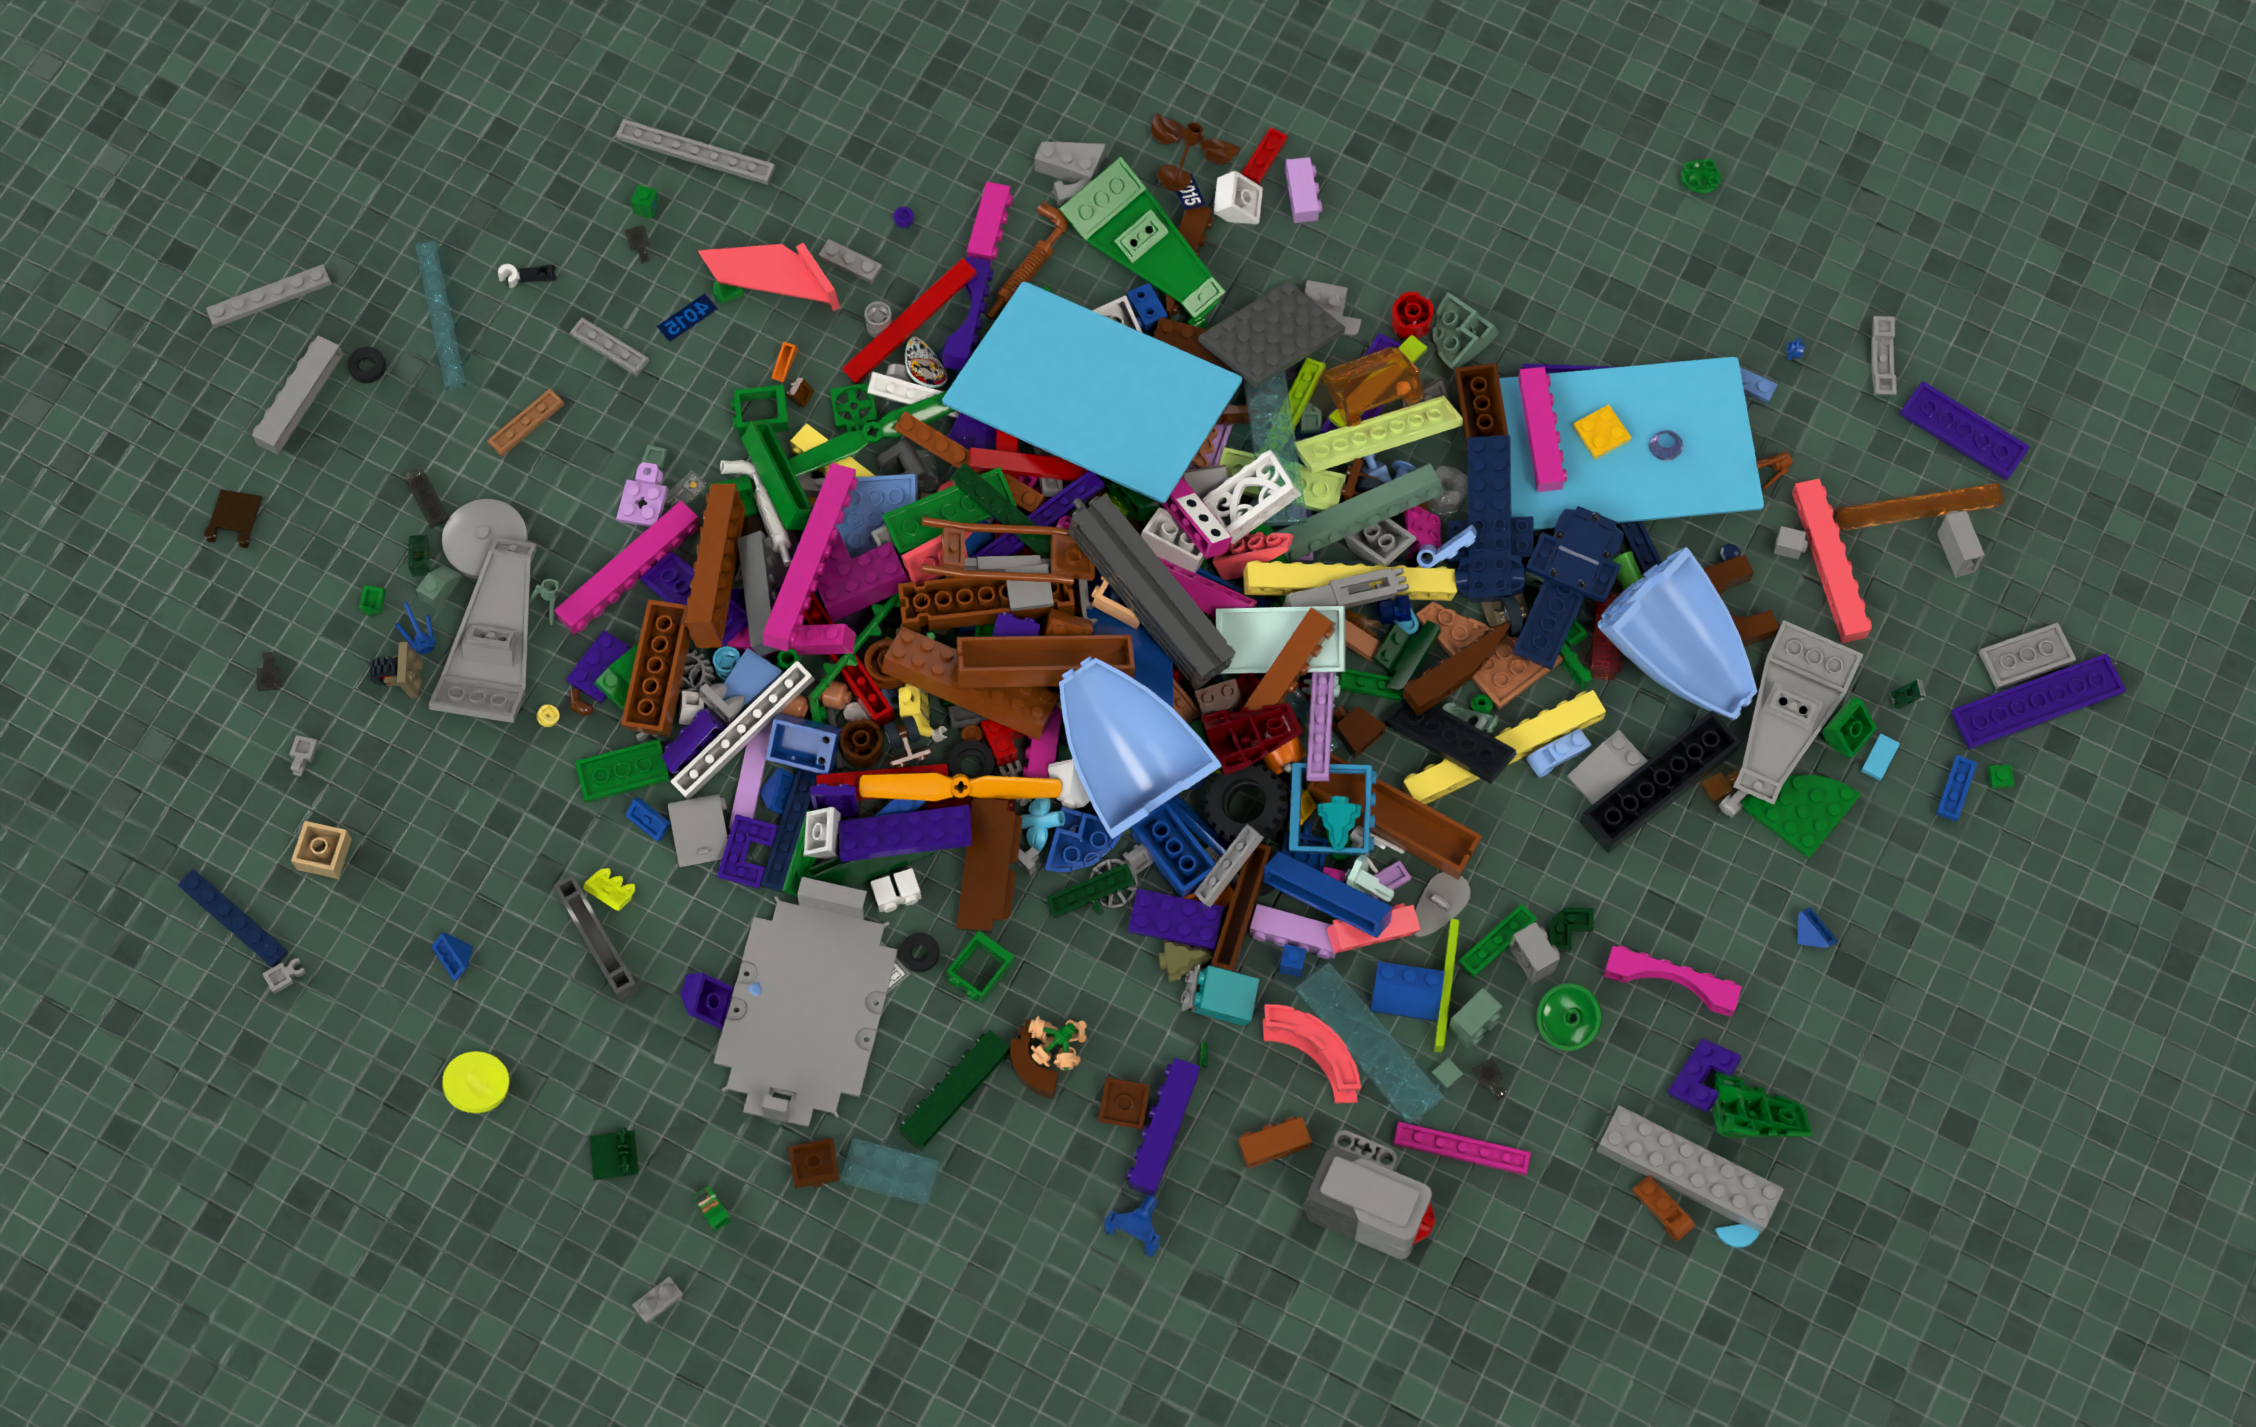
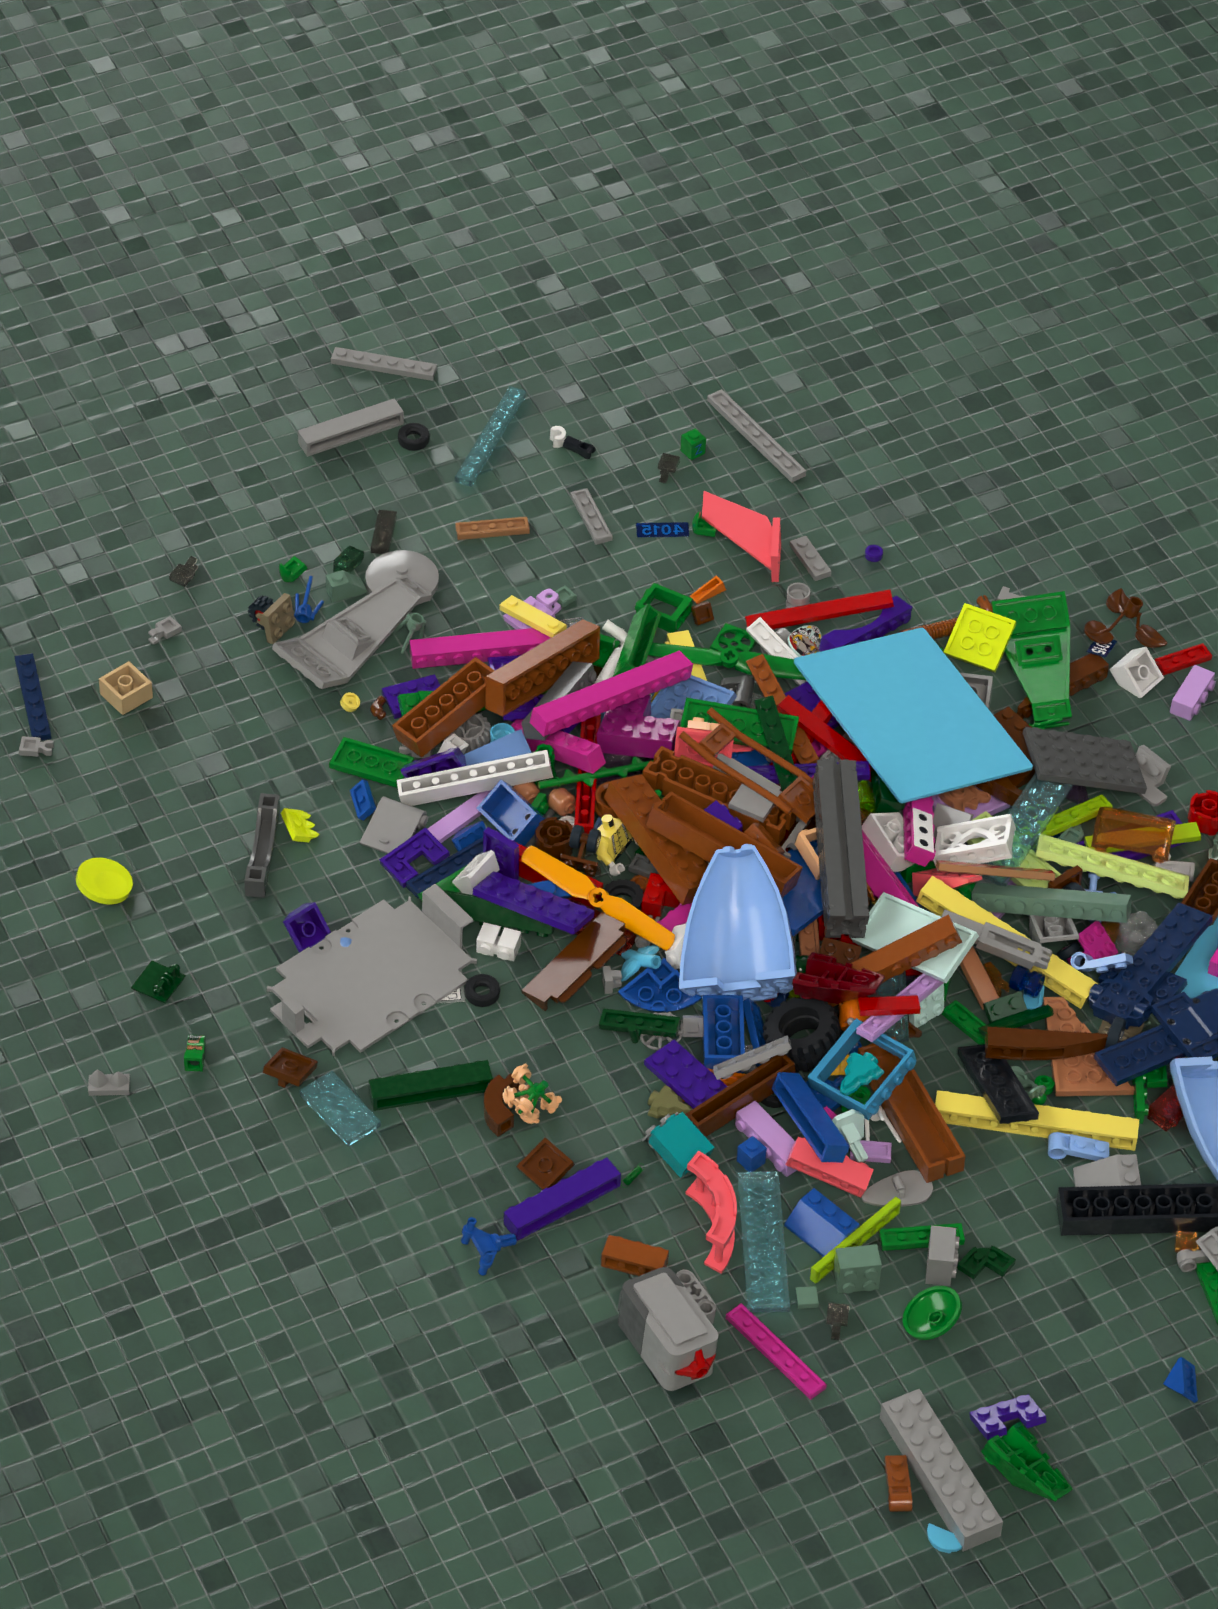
camera: 35 degrees right, 20 degrees down
dark brown flag [204,490,262,548] -> none
blue slope [431,933,473,981] -> none
light grey tile [699,683,745,726] -> none
green window [946,931,1015,1003] -> none
dark pink brick [967,181,1013,265] -> none
light grey wedge [1034,142,1106,183] -> none
blue brick [1127,283,1168,334] -> none
reddish brown torso [1333,705,1386,759] -> none
dark pink arch [1603,945,1742,1017] -> none
none -> light yellow plate [499,595,567,638]
none -> light nougat plate [687,717,720,731]
none -> red tile [857,995,921,1016]
none -> medium nougat tile [936,860,1055,881]
none -> neon yellow plate [944,603,1016,672]

